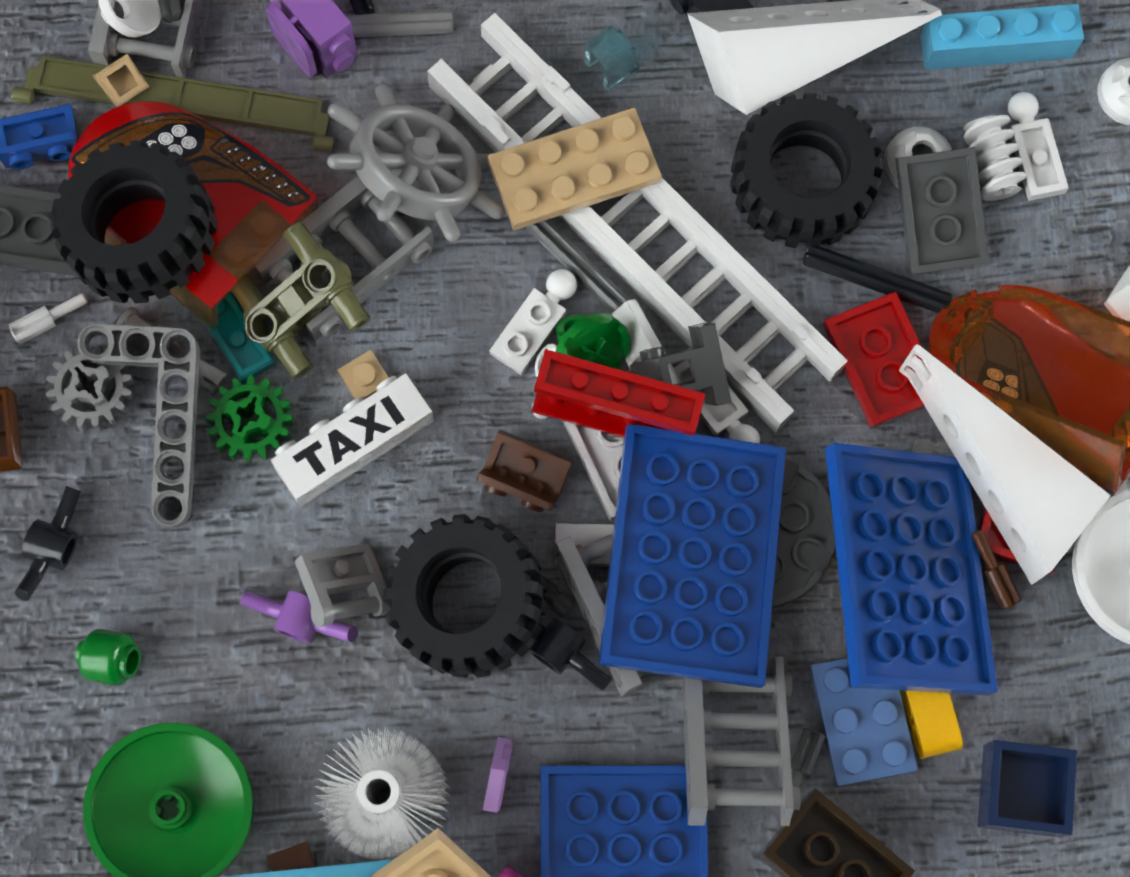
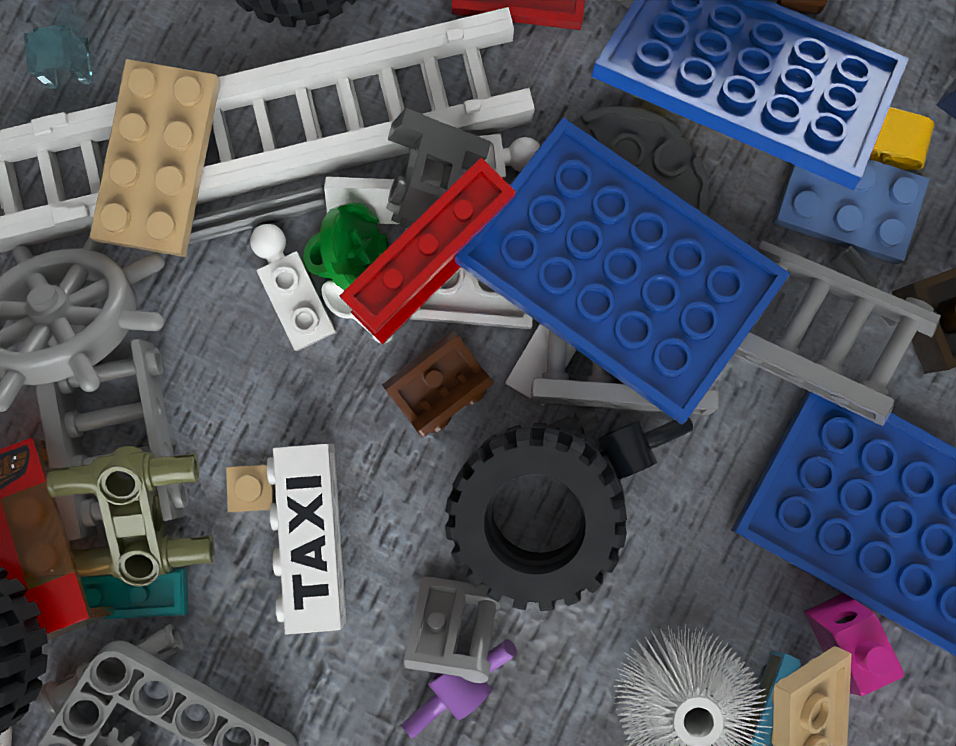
camera: 55 degrees left, 10 degrees up
green gear [205,375,294,464] -> none
lavender tile [483,737,514,815] -> none

